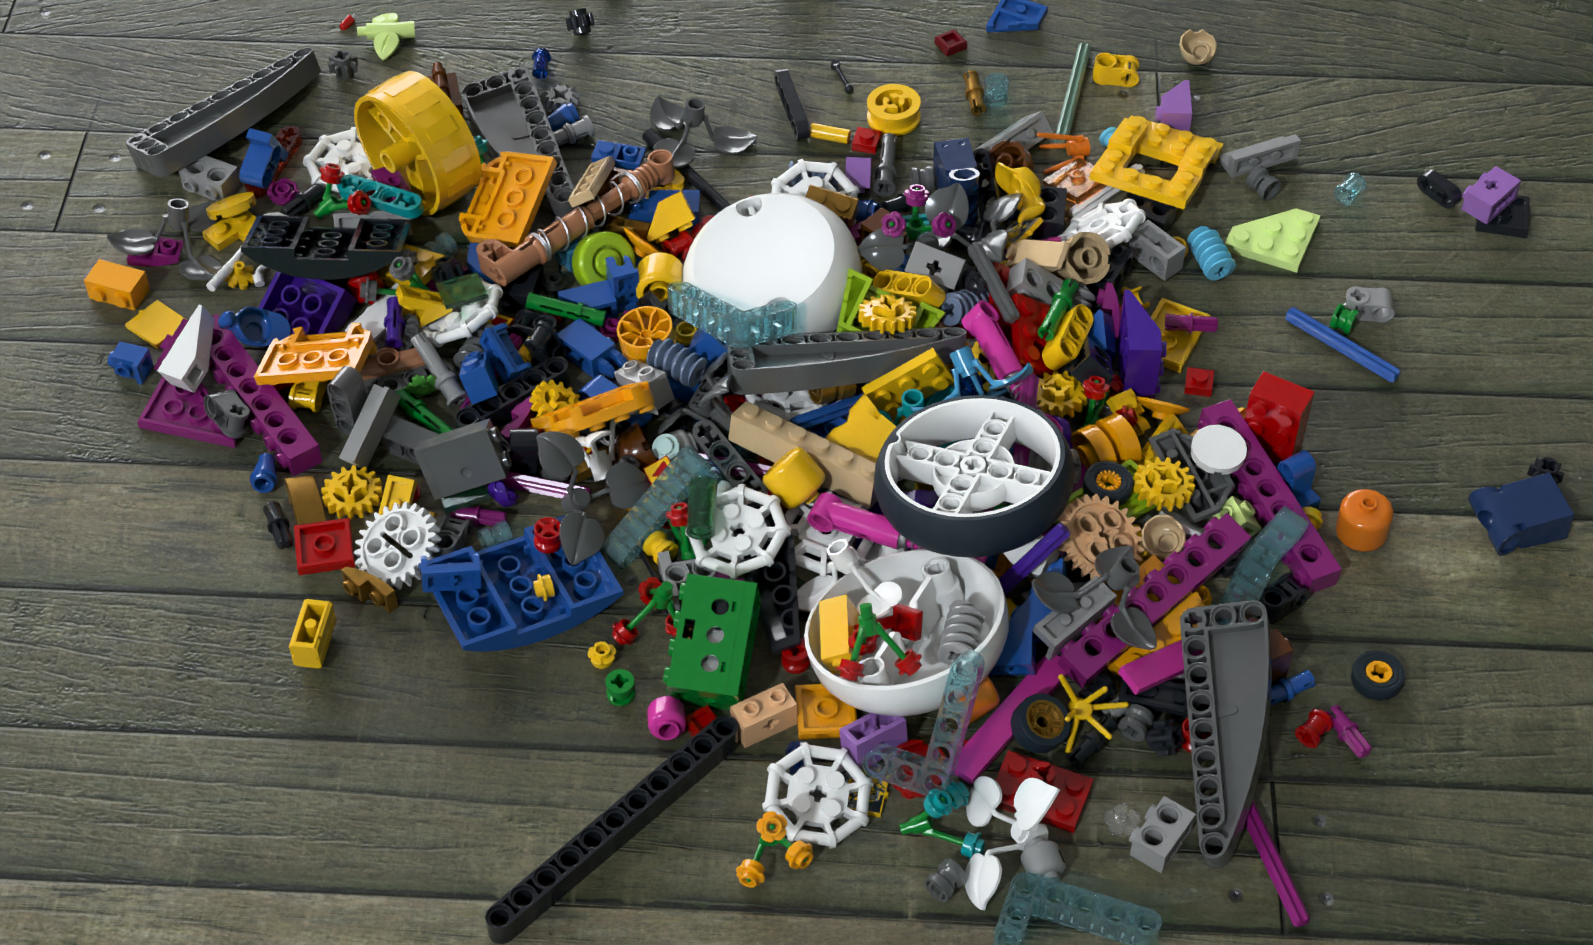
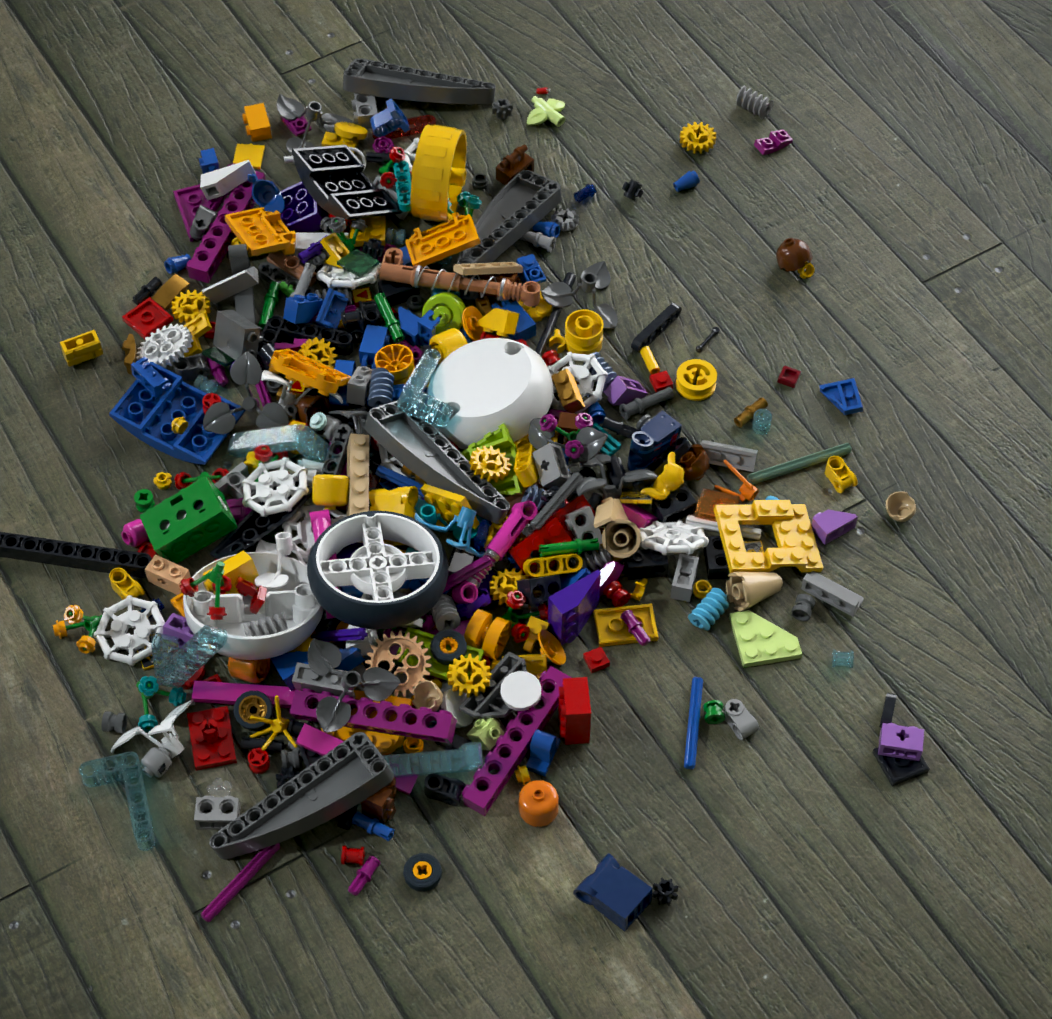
camera: 55 degrees right, 5 degrees up
clear green pin [686,476,718,540] -> none
none -> yellow piece [109,568,145,600]
none -> red wheel [248,748,270,774]
none -> yellow piece [549,329,566,353]
none -> yellow wheel [565,309,603,355]
none -> tan cone [726,572,783,611]

